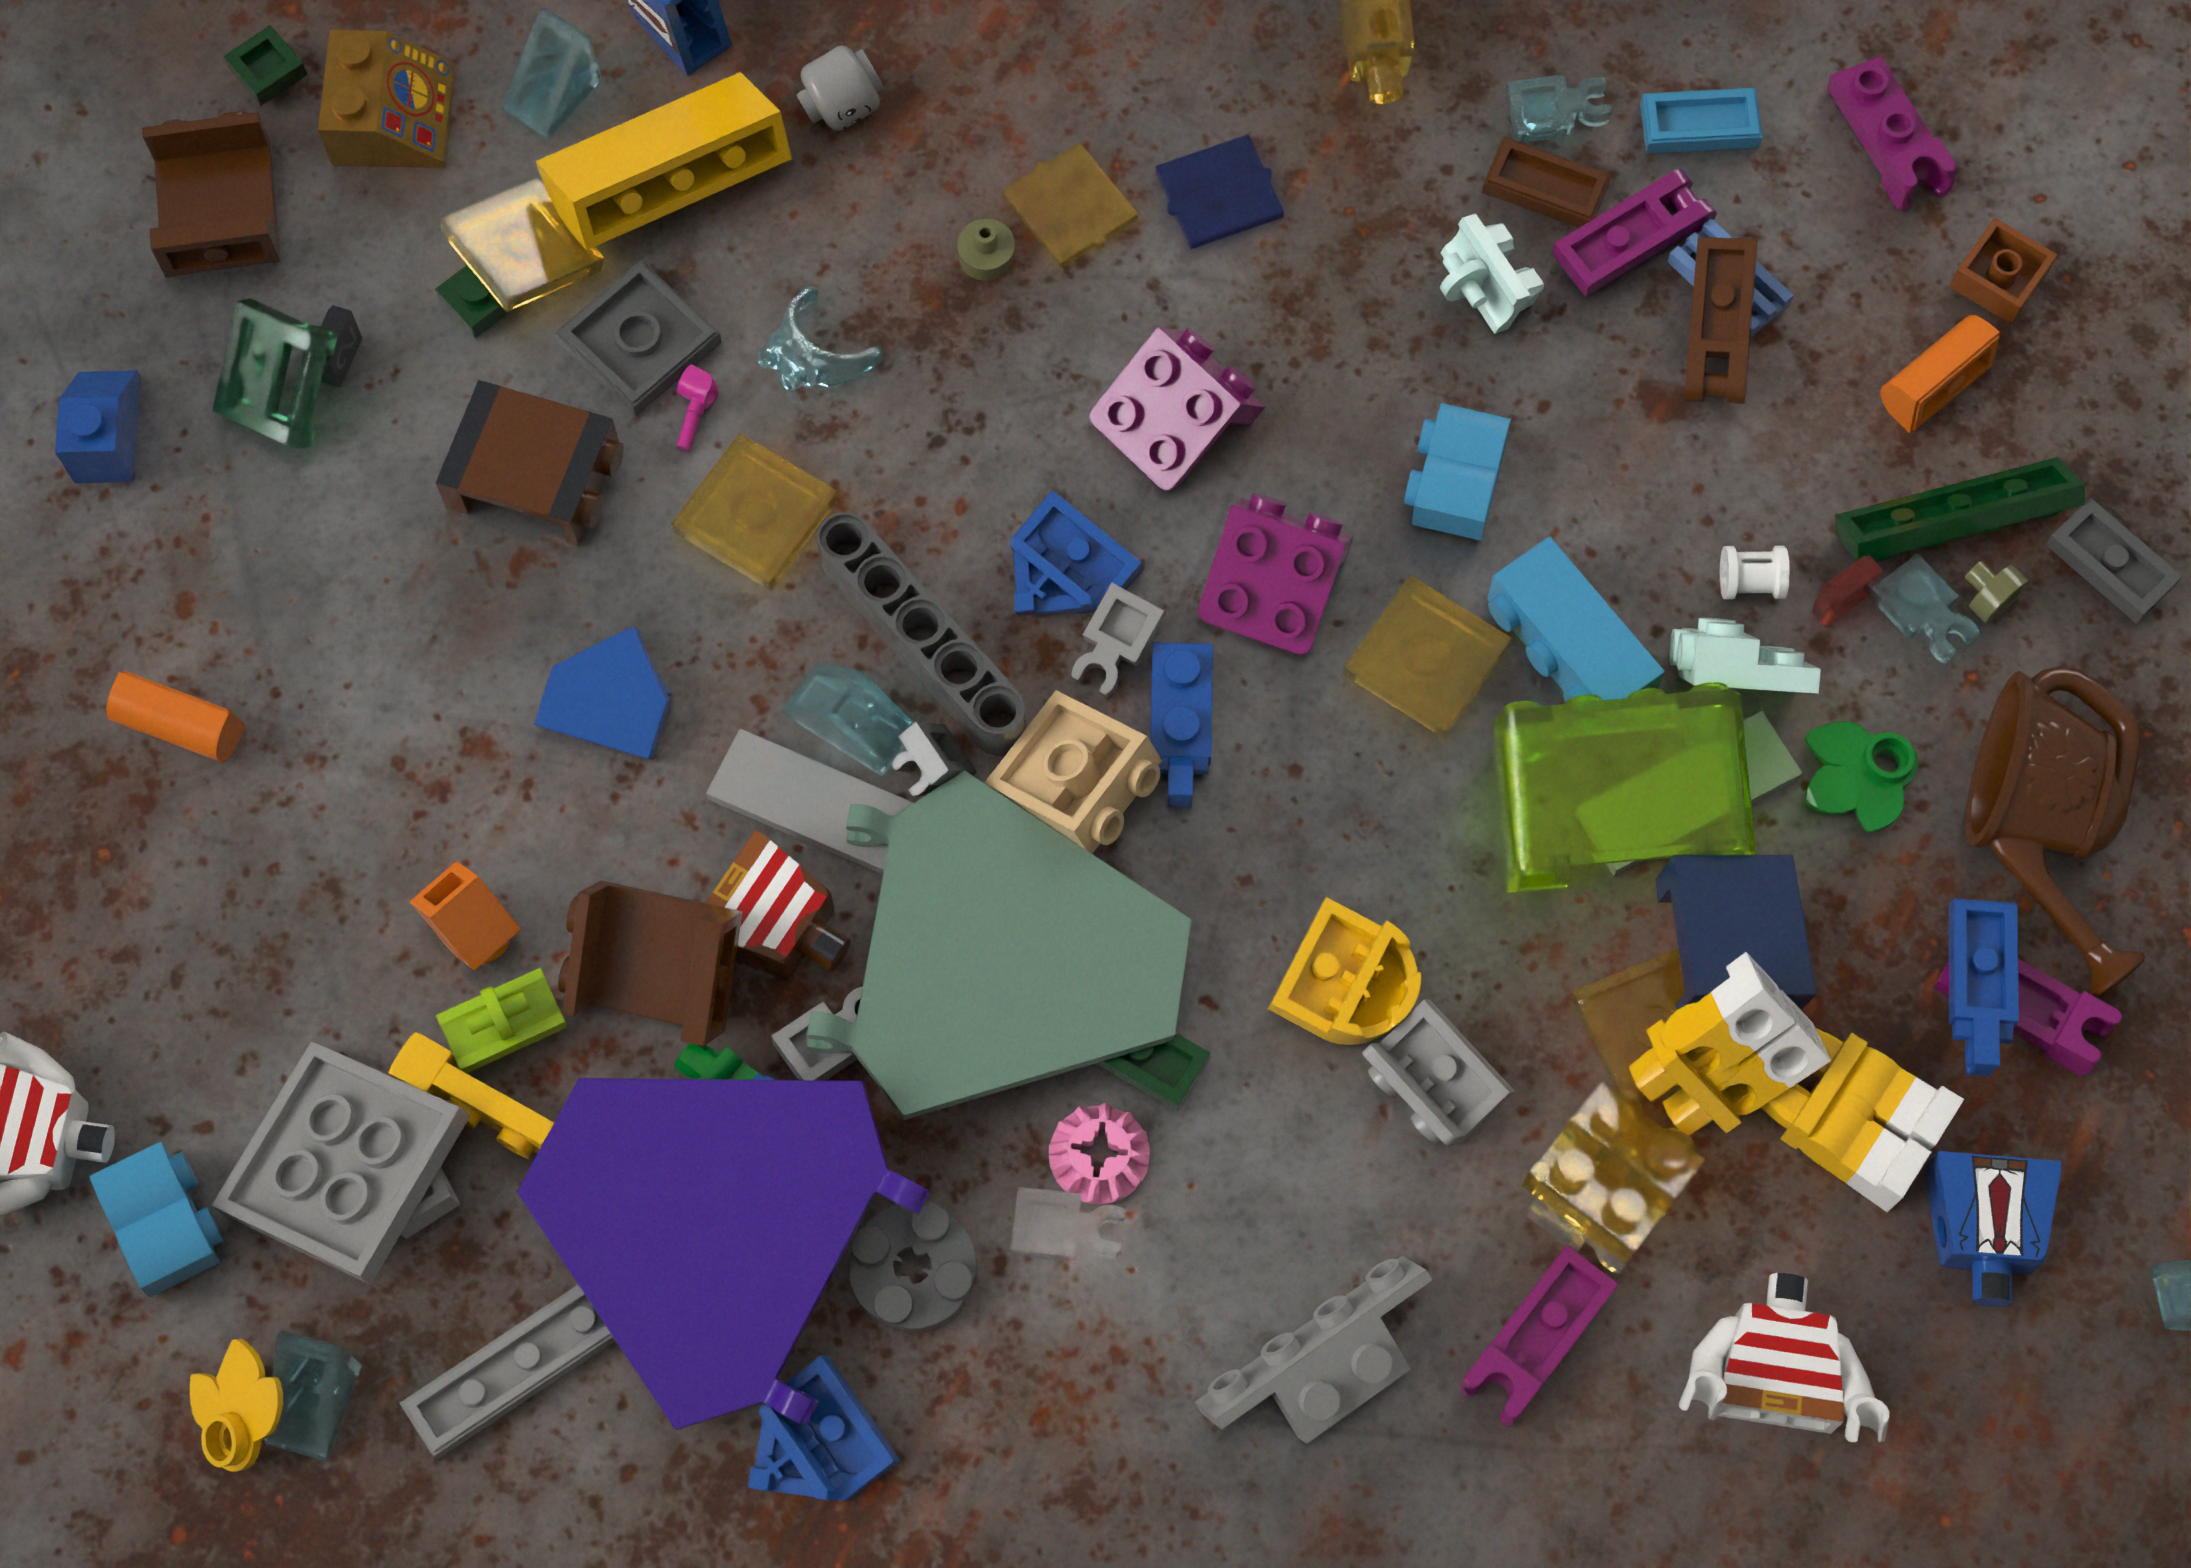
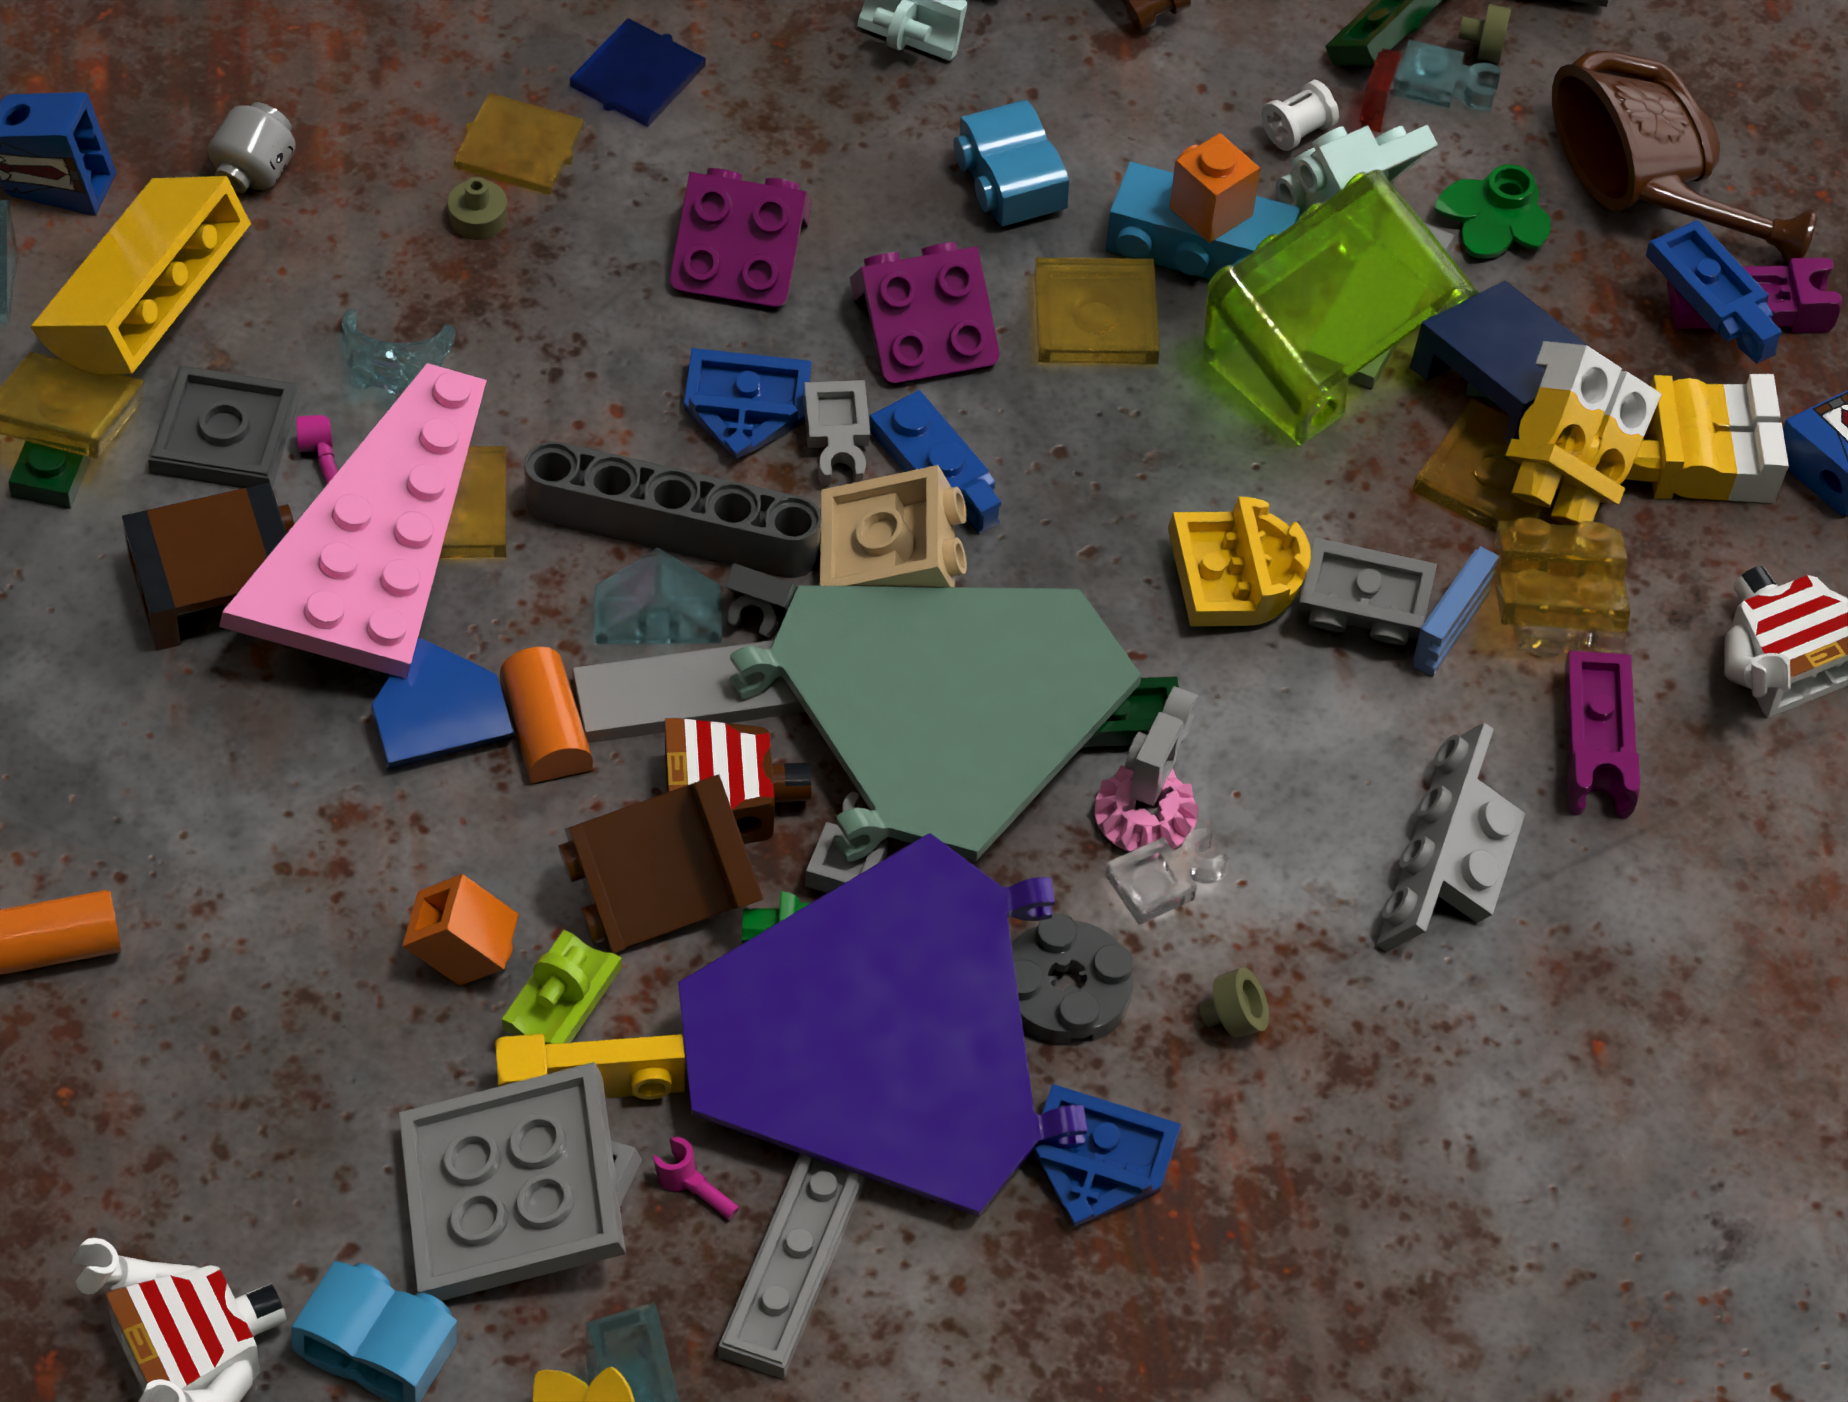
camera: 40 degrees left, 15 degrees down
none -> bright pink wing [219,363,487,679]
none -> orange brick [500,647,593,784]
none -> dark pink hand [653,1137,739,1220]
none -> light grey plate [1125,686,1198,806]
none -> orange brick [1169,133,1260,243]
none -> olive tile [1200,967,1269,1039]
none -> medium blue tile [1413,546,1500,677]

